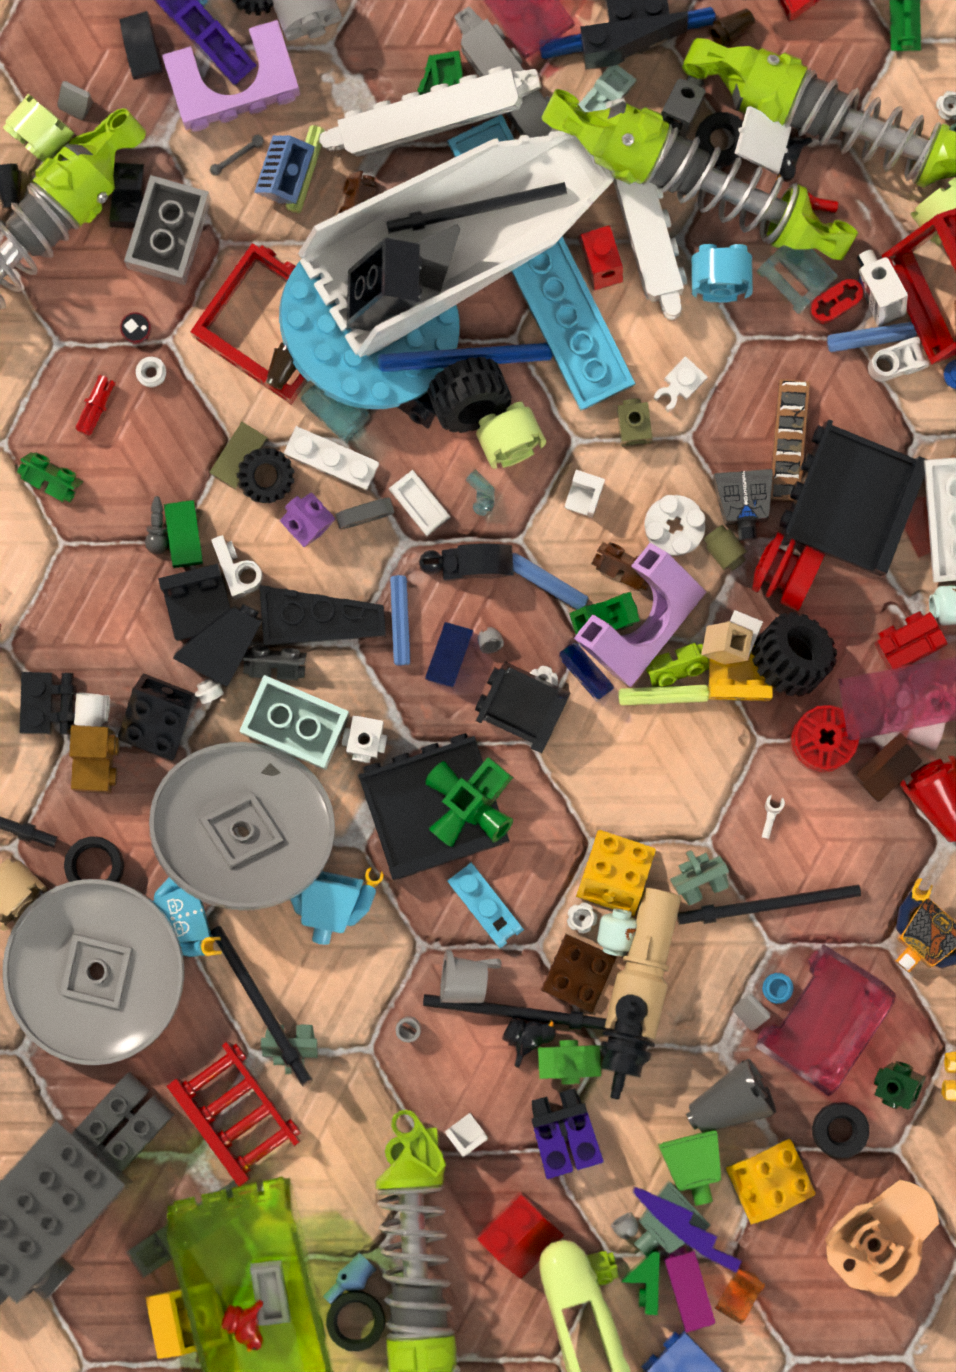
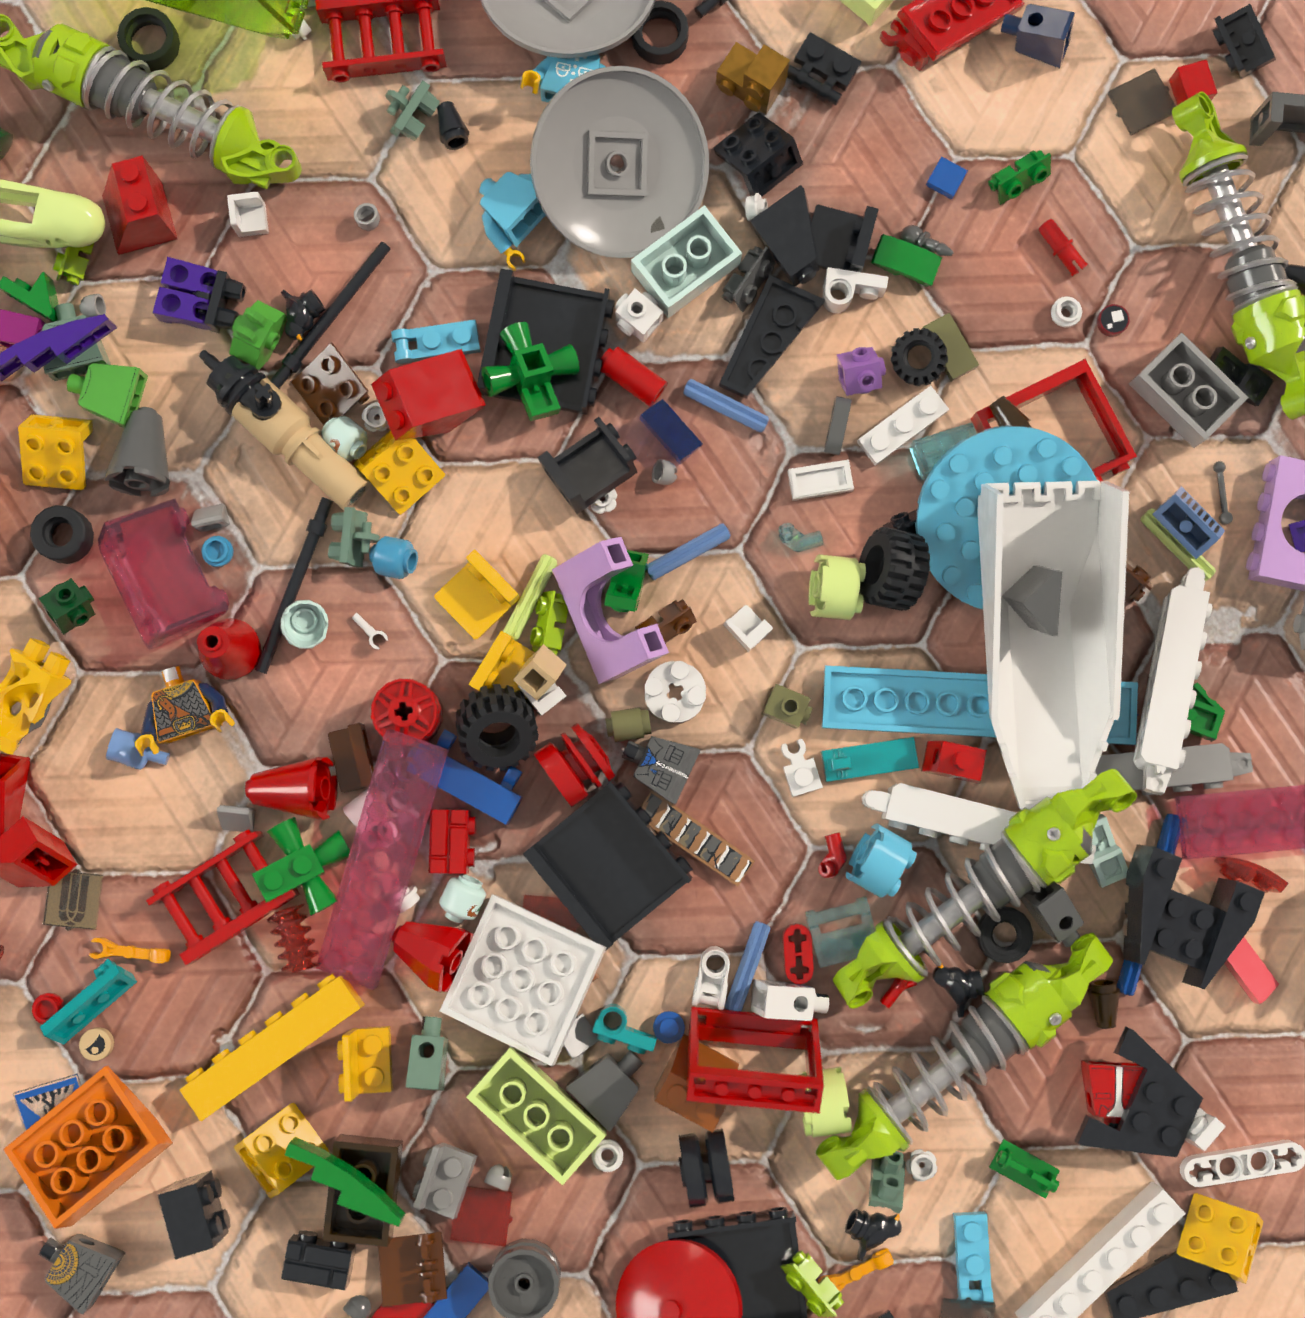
camera: 110 degrees right, 0 degrees up
white piece [74,692,110,727] -> none
black bar [211,926,313,1086] -> none
piece [323,1253,376,1304] -> none
black brick [346,237,423,332] -> none
blue axle [378,343,553,372] -> none
black bar [386,182,567,234] -> none
black hinge [419,550,443,575] -> none
light grey hat [440,949,501,1003] -> none
black brick [442,543,514,581] -> none
clear blue slope [559,643,614,702] -> none
white piece [735,106,792,174] -> none
none -> red cone [197,618,262,680]
none -> light aqua hair [281,600,328,649]
none -> dark azure head [369,536,418,579]
none -> red slope [371,349,486,441]
none -> blue brick [406,729,523,825]
none -> yellow bracket [434,549,520,640]
none -> black cone [437,101,469,150]
none -> red brick [601,346,668,407]
none -> red arm [818,832,847,878]
none -> teal hinge [821,737,919,782]
none -> blue tile [925,156,968,200]

